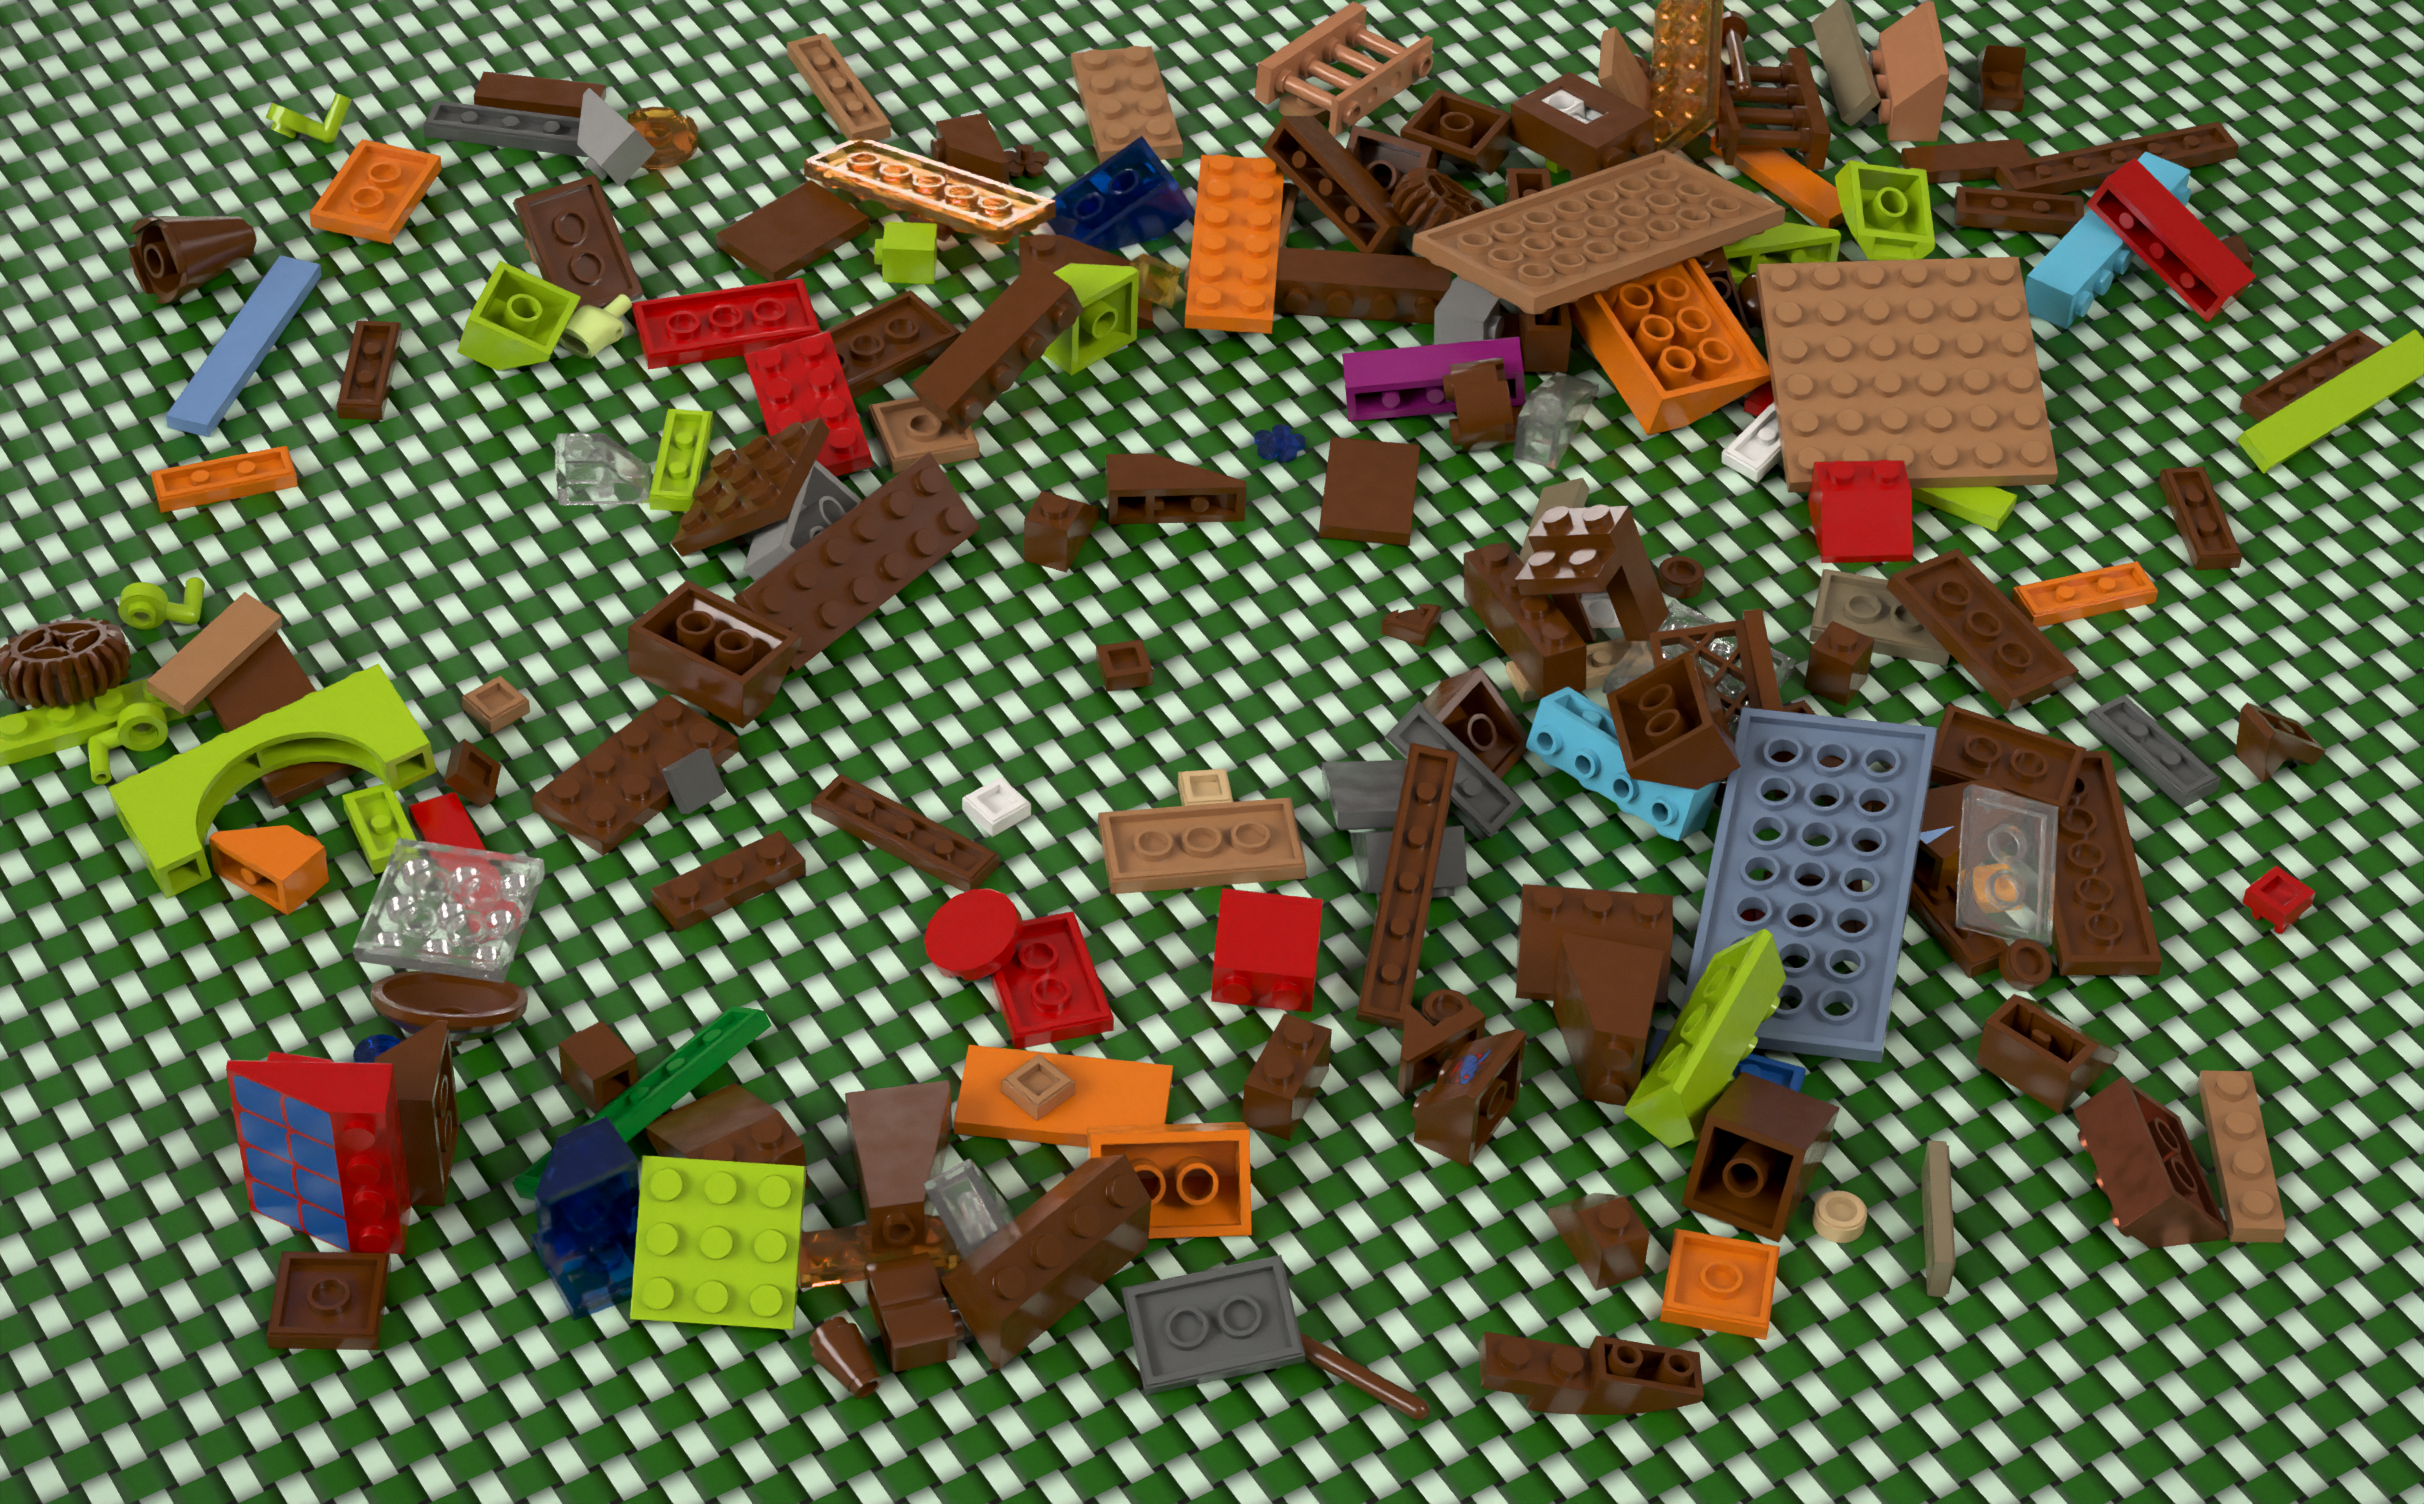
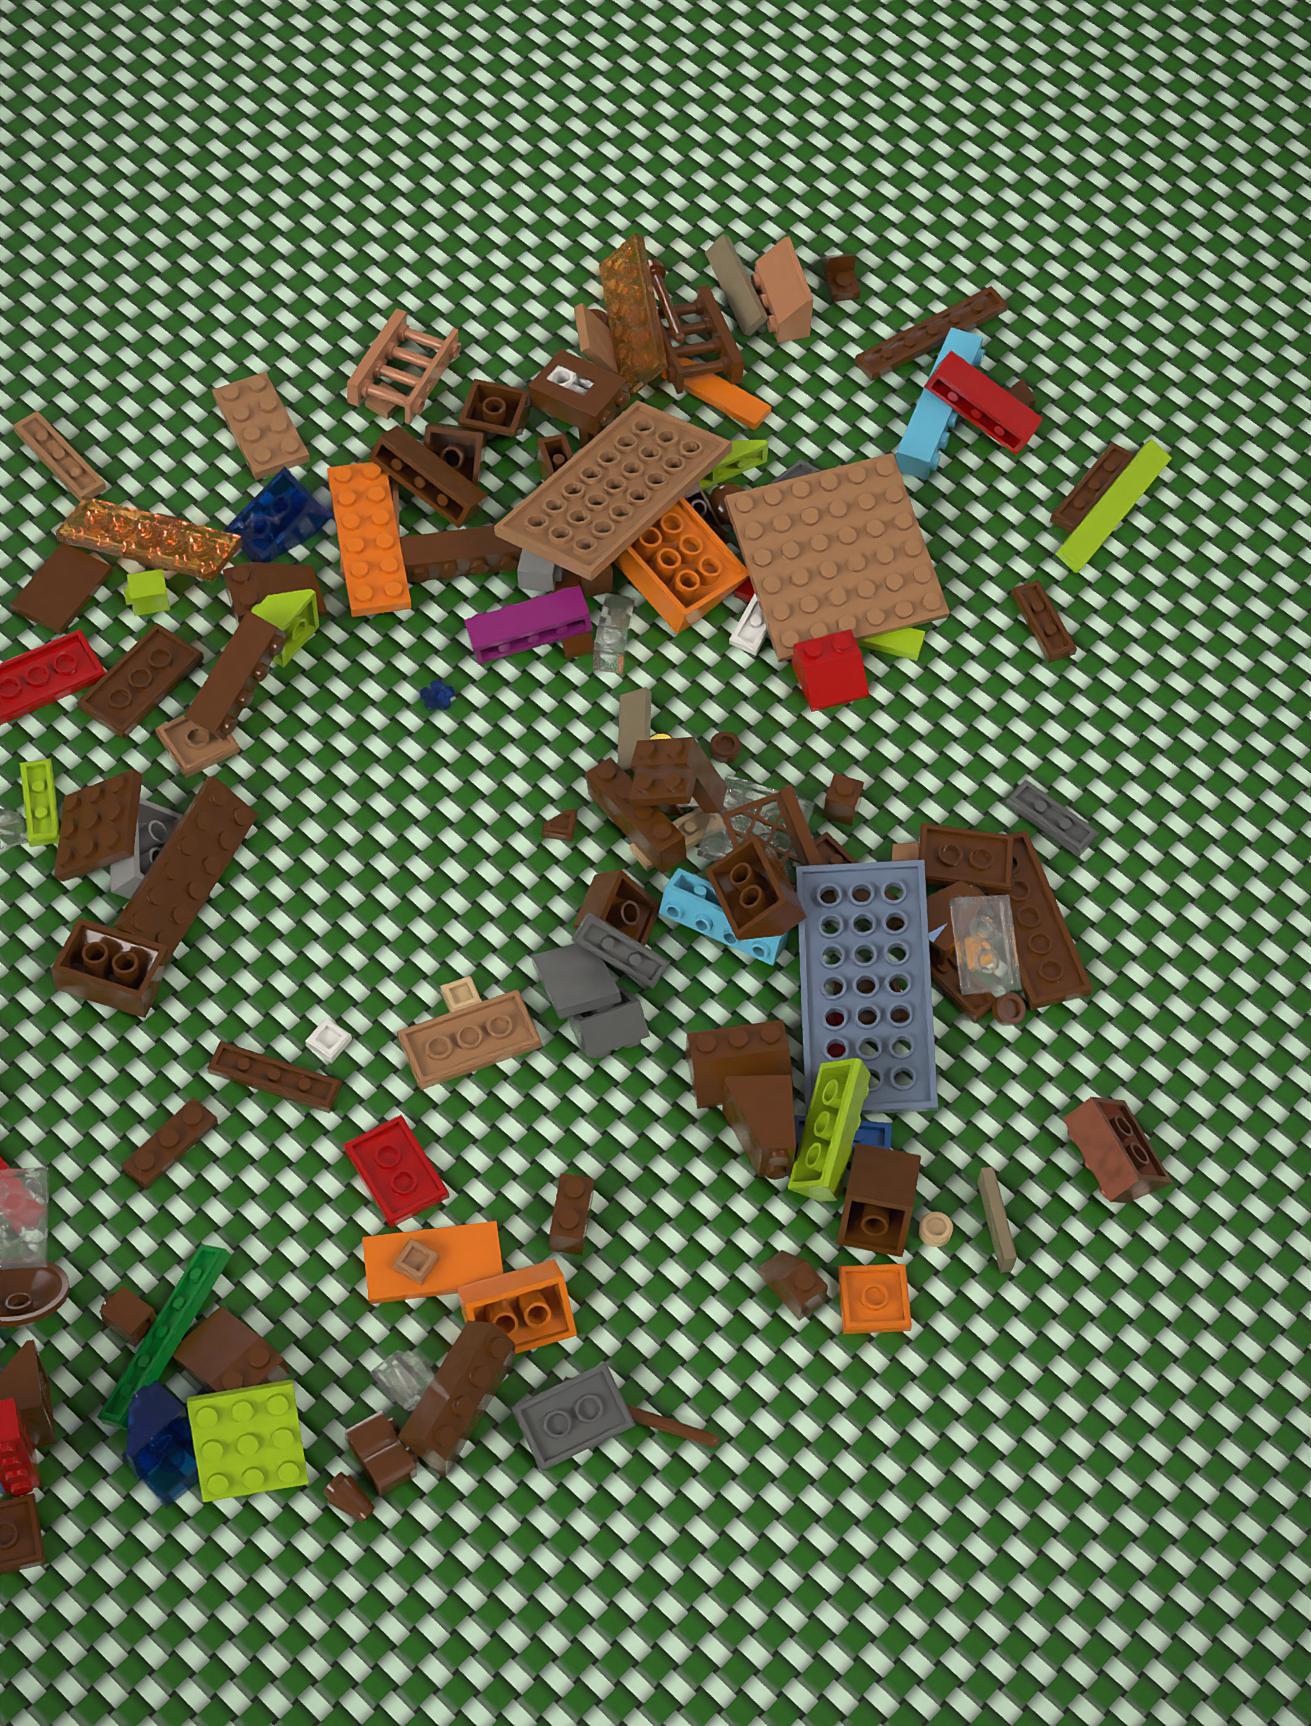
camera: 15 degrees left, 15 degrees up
reddish brown plate [532,694,739,856] -> none
dark grey tile [661,748,726,815] -> none
red plate [744,331,873,477] -> none
clear orange plate [799,1213,961,1289] -> none
reddish brown slope [845,1080,952,1250] -> none
red tile [924,888,1024,981] -> none
reddish brown slope [930,113,1009,197] -> none
reddish brown plant [1004,144,1049,177] -> none
reddish brown slope [1024,491,1101,573] -> none
reddish brown plate [1096,639,1153,692] -> none
reddish brown slope [1105,453,1246,525] -> none
clear yellow slope [1130,253,1181,309] -> none
red slope [1211,888,1323,1013] -> none
reddish brown tile [1319,437,1420,546] -> none
reddish brown tile [1355,743,1459,1030] -> none
reddish brown gear [1391,166,1489,234] -> none
reddish brown slope [1397,1004,1486,1096] -> none
reddish brown slope [1411,1029,1526,1168] -> none
reddish brown tile [1421,989,1472,1026] -> none
reddish brown cylinder [1442,357,1516,453] -> none
reddish brown slope [1479,1331,1704,1415] -> none
dark tan tile [1809,569,1950,666] -> none
lime slope [1835,160,1935,261] -> none
reddish brown plate [1886,548,2079,712] -> none
reddish brown tile [1900,139,2031,184] -> none
reddish brown plate [1954,186,2084,236] -> none
reddish brown slope [1976,994,2119,1115] -> none
orange tile [2011,561,2158,628] -> none
medium nougat plate [2197,1070,2286,1243] -> none
reddish brown slope [2236,702,2326,783] -> none
red tile [2242,866,2316,934] -> none

